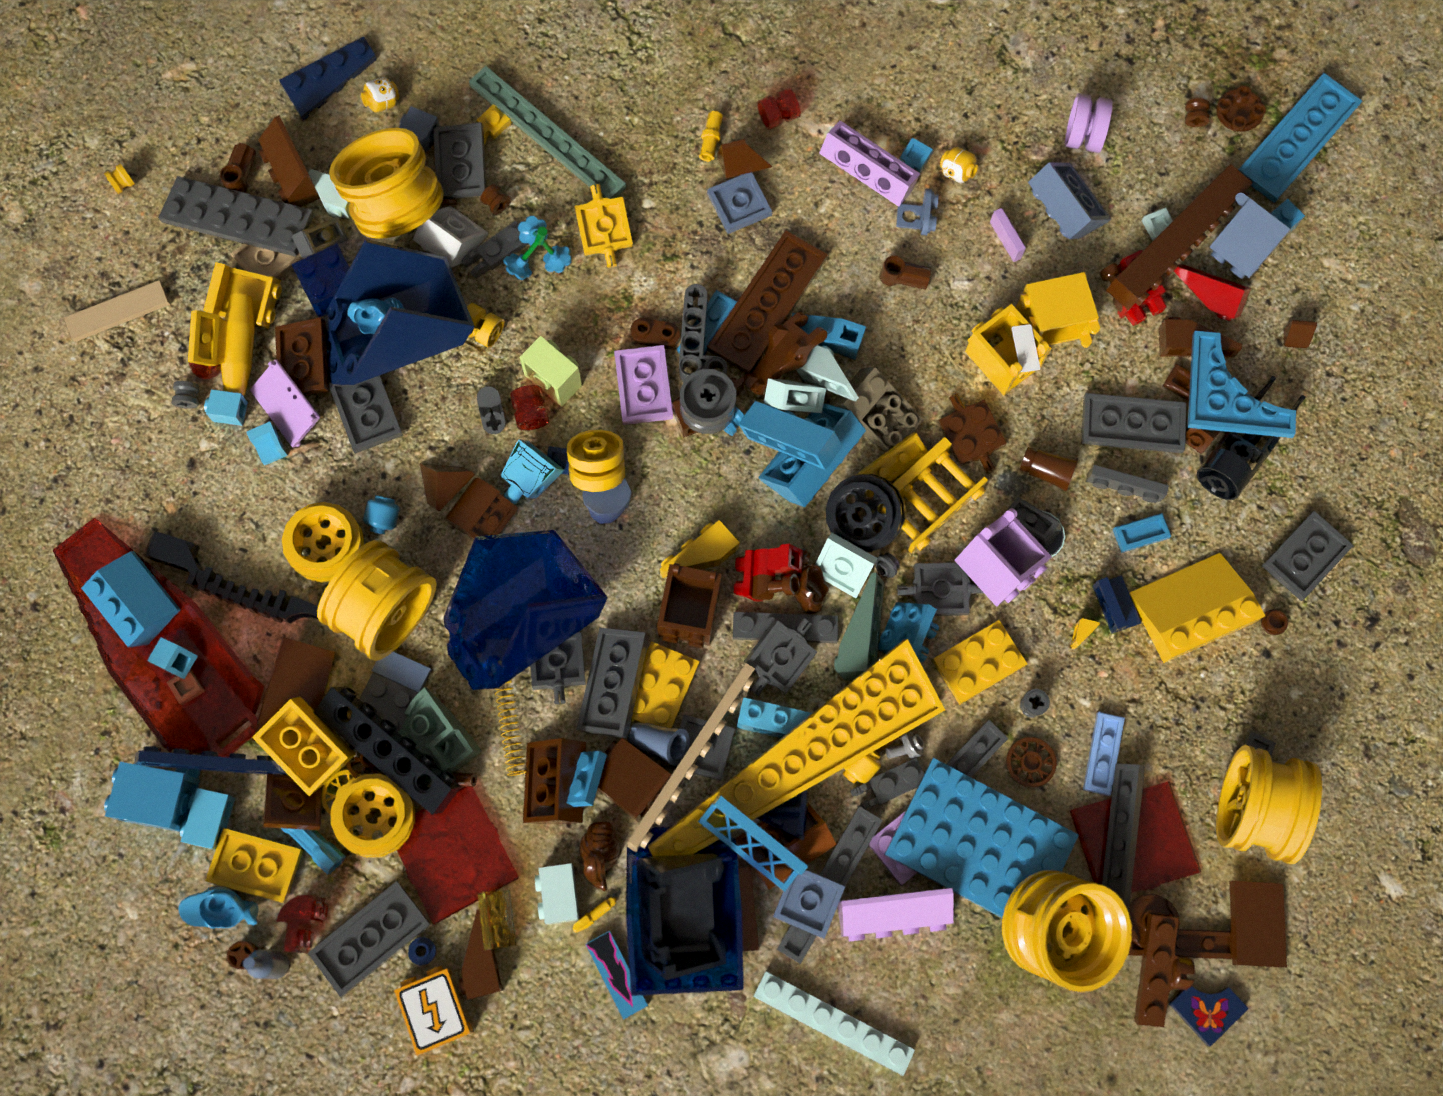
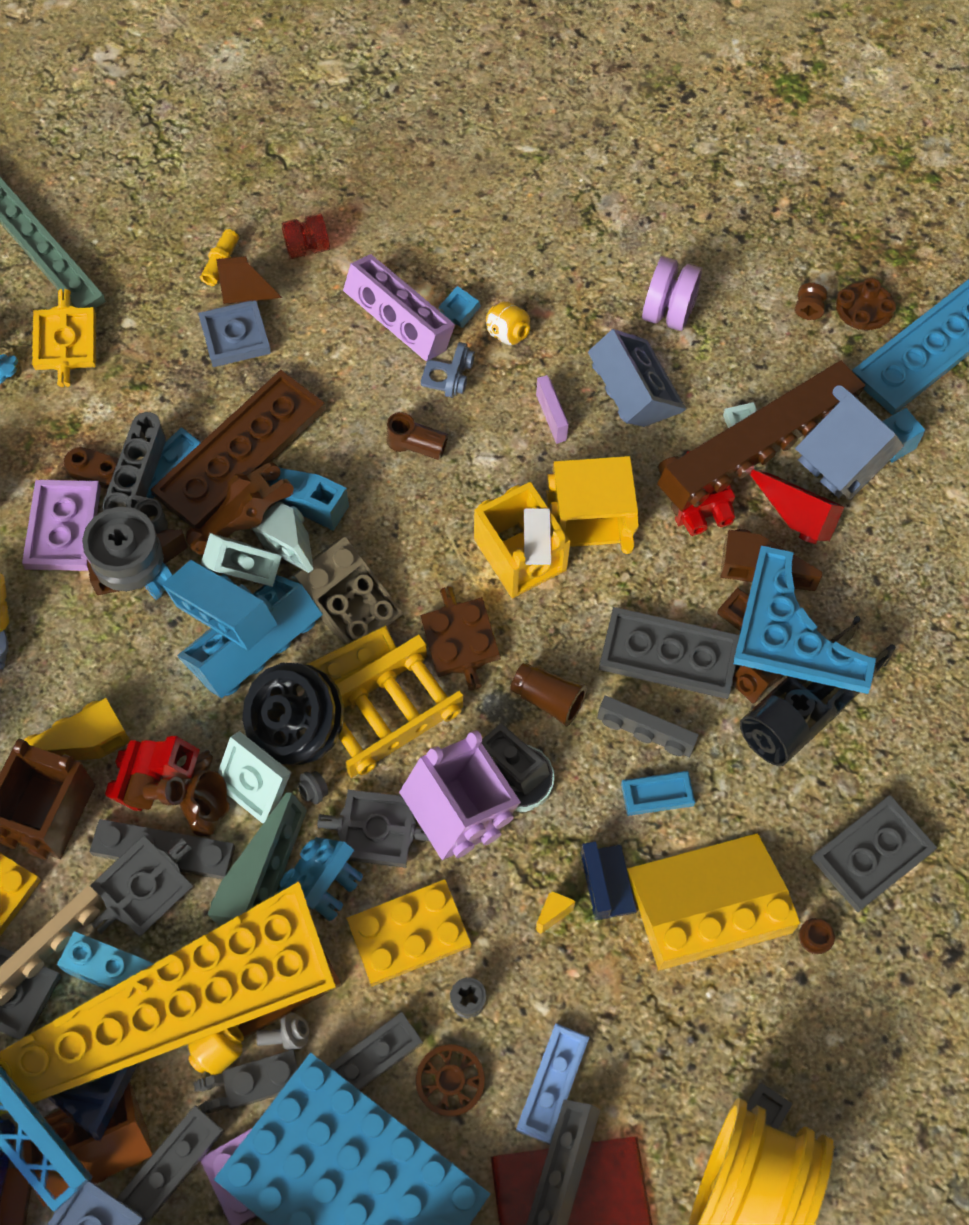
camera: 10 degrees right, 10 degrees down
reddish brown slope [1283,320,1317,348] -> none

